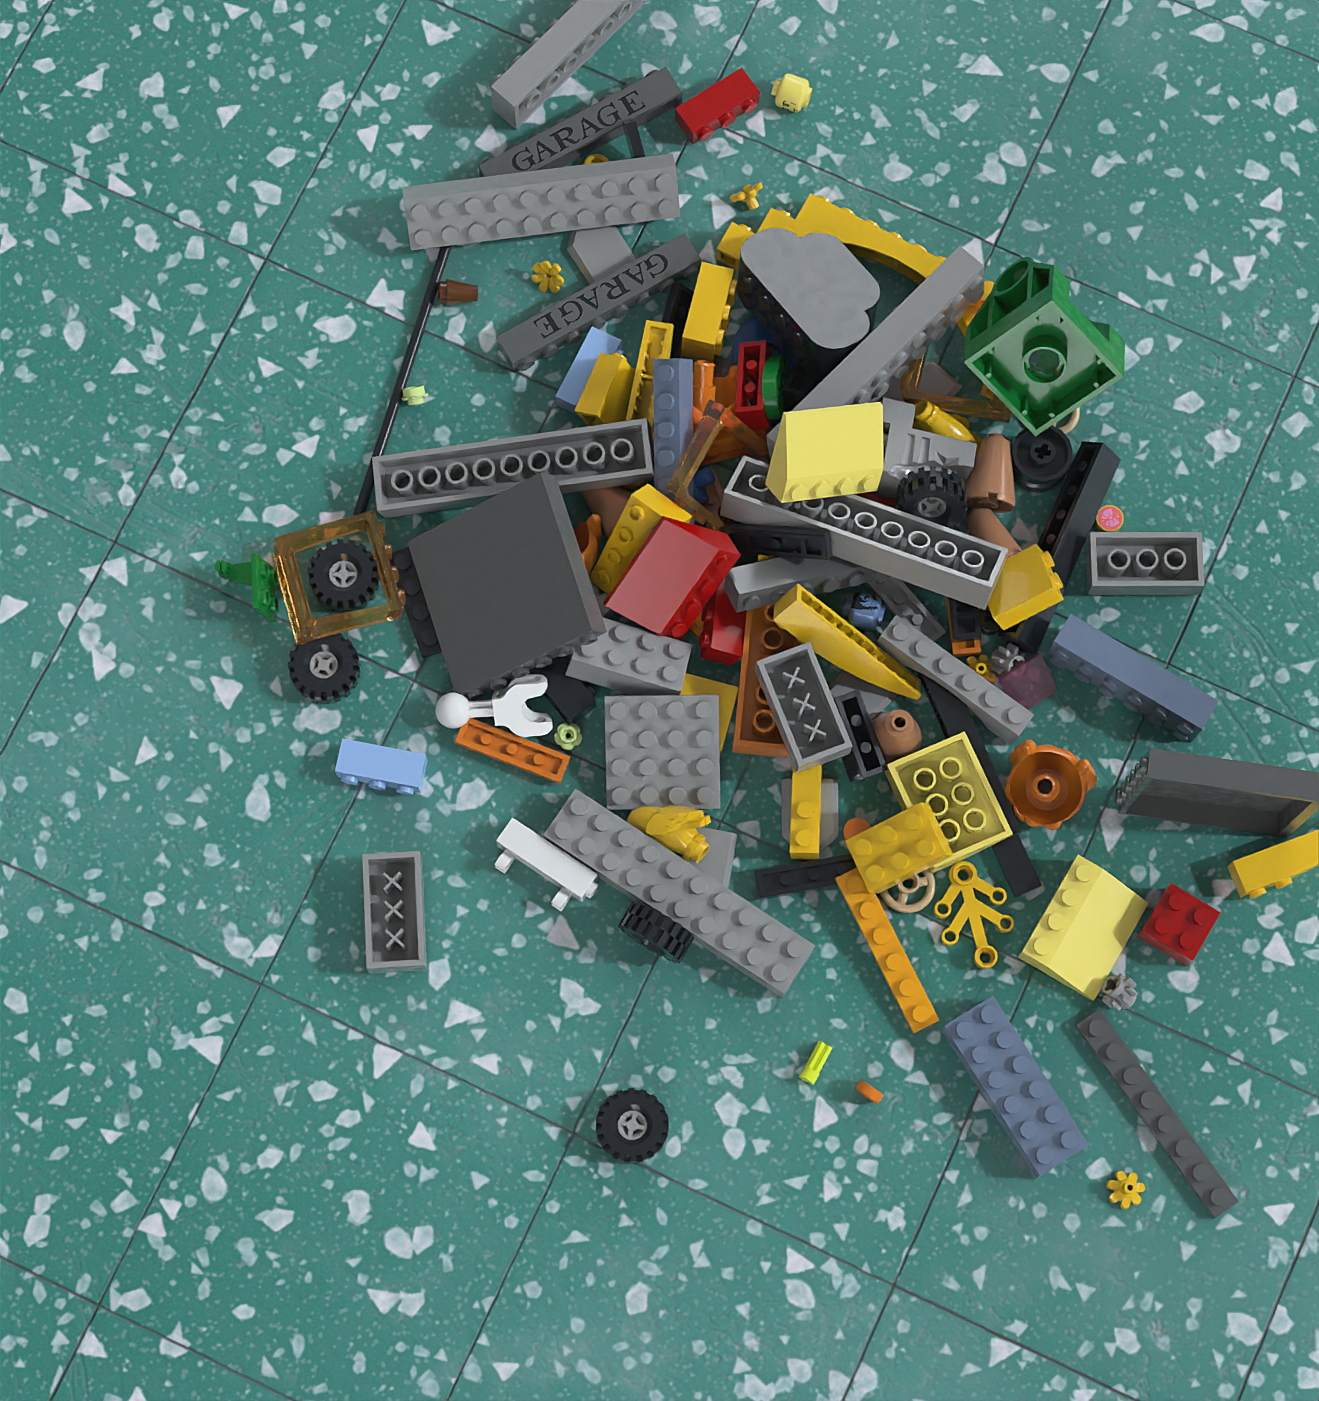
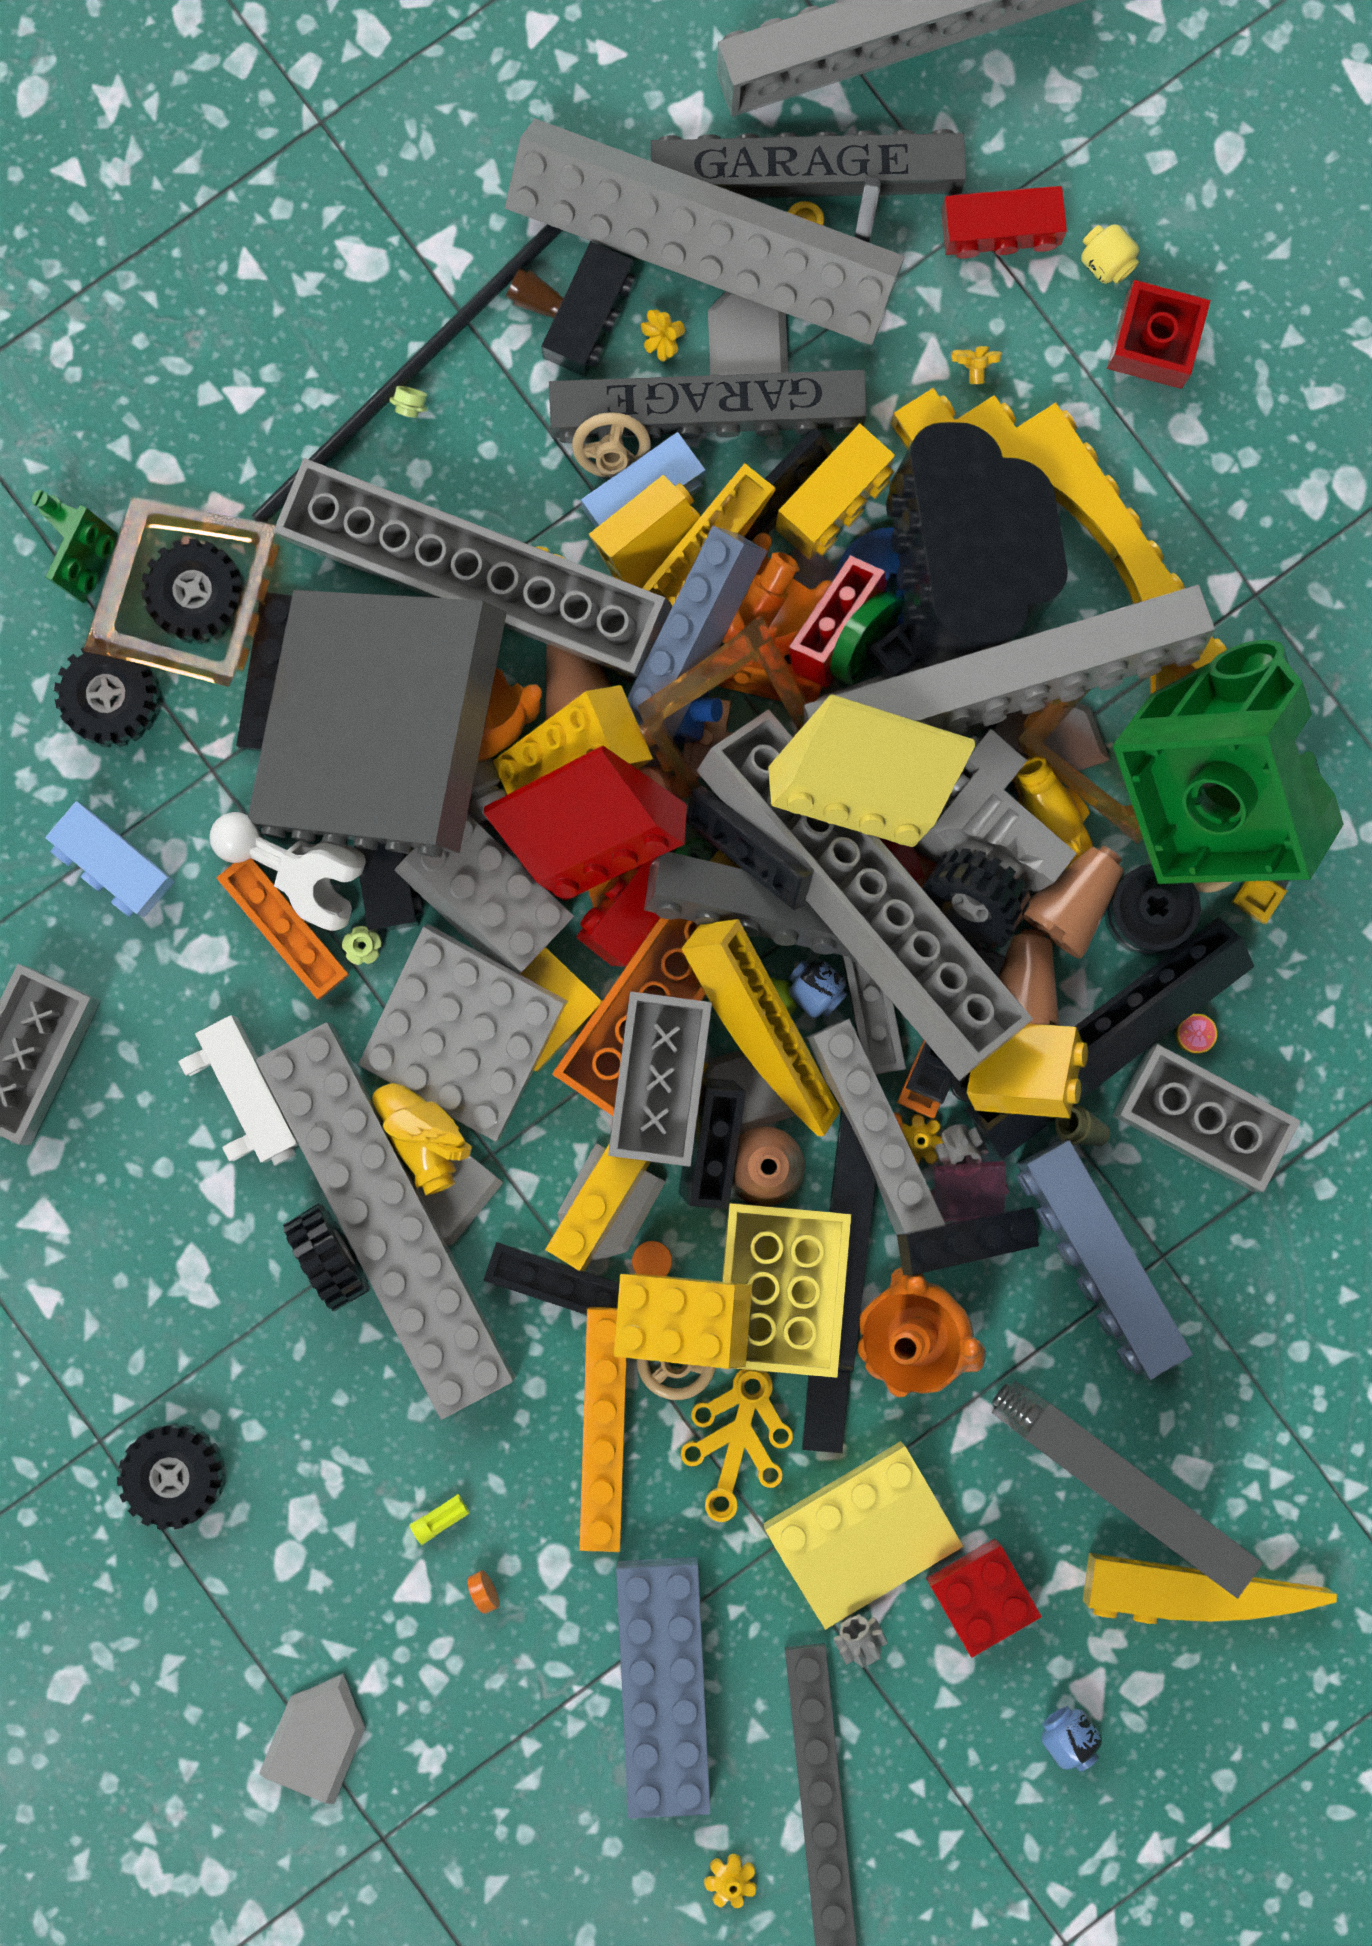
camera: 25 degrees right, 10 degrees up
none -> light grey tile [259,1673,366,1804]
none -> black brick [541,241,638,377]
none -> tan piece [572,412,651,478]
none -> black plate [897,1207,1039,1275]
none -> medium blue head [1041,1706,1102,1771]
none -> olive cone [1055,1105,1110,1146]
none -> red brick [1106,280,1211,389]
none -> yellow tile [1231,881,1288,925]

